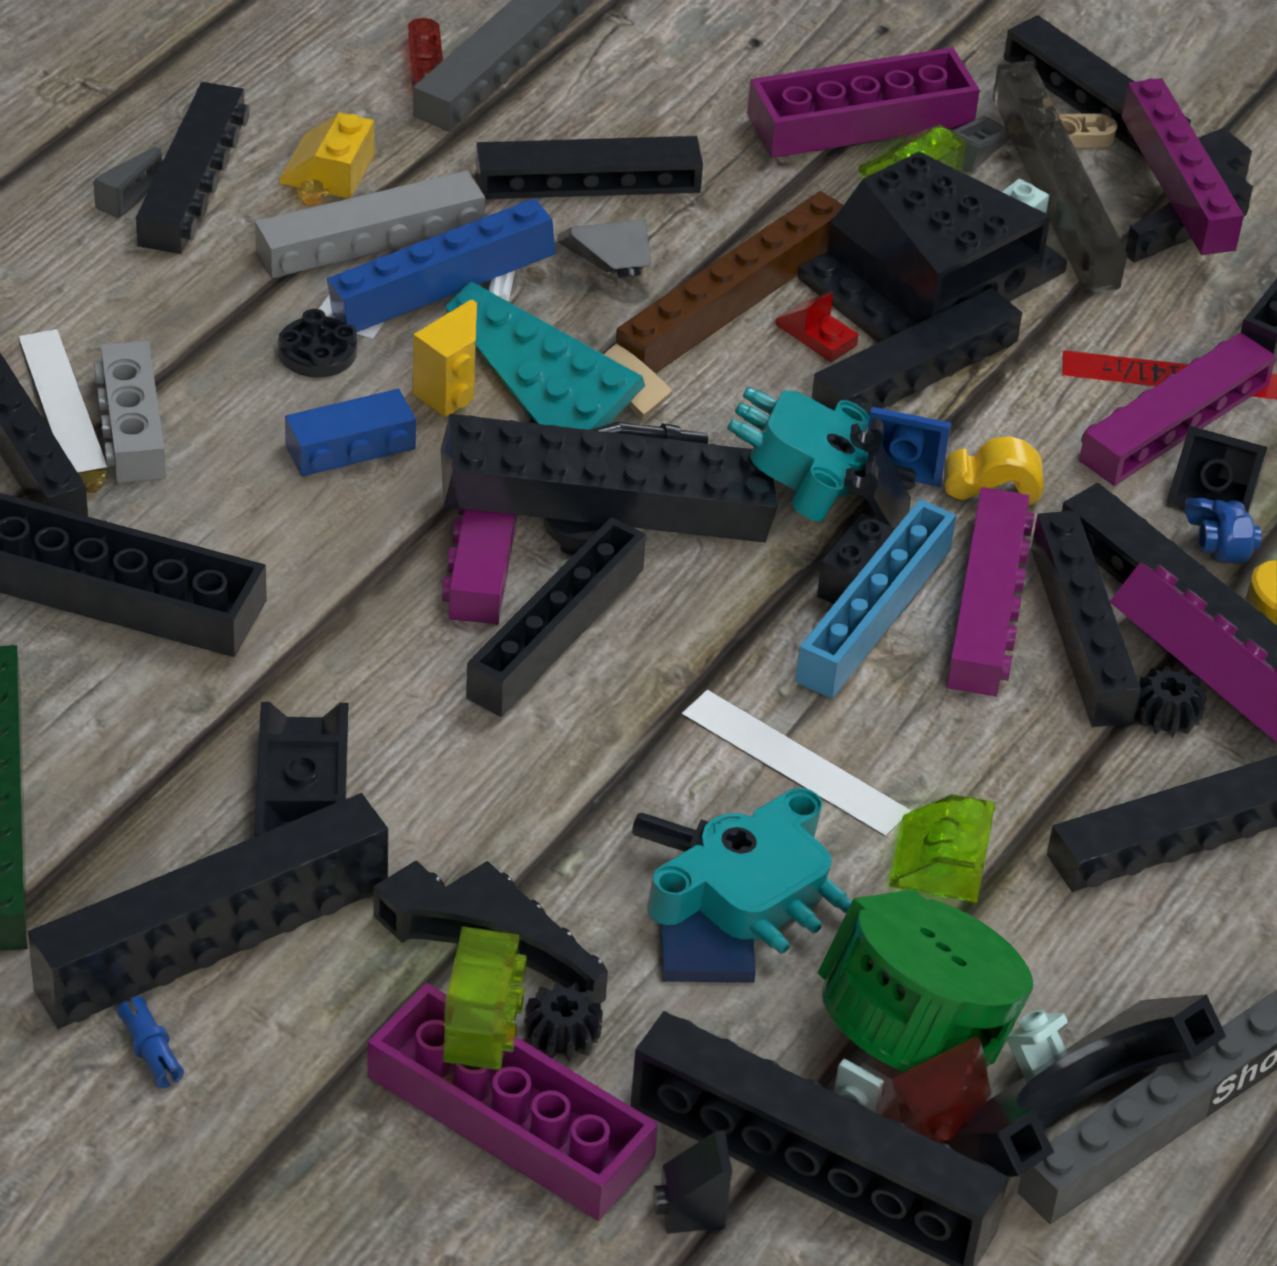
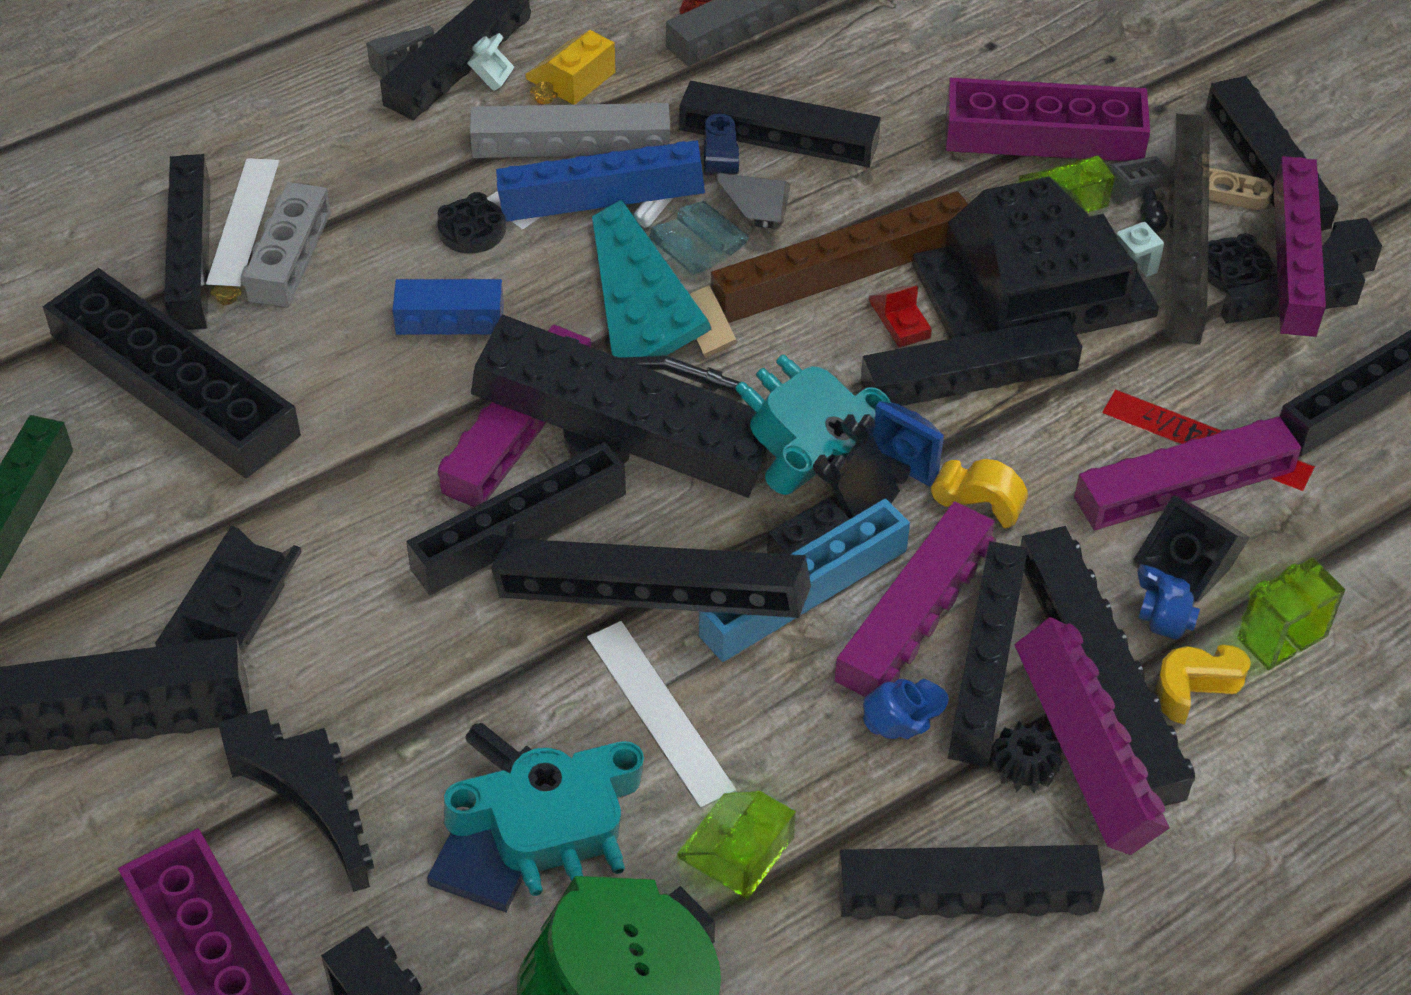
camera: 25 degrees right, 5 degrees up
yellow slope [412,299,477,417] -> none
clear neon green piece [444,927,527,1070] -> none
black gear [524,980,603,1062] -> none
none -> light aqua bracket [467,33,514,91]
none -> black brick [491,538,811,618]
none -> clear light blue slope [649,201,749,275]
none -> dark blue piece [704,113,739,175]
none -> blue head [863,679,949,739]
none -> black bar [1140,186,1168,233]
none -> black tile [1201,233,1273,292]

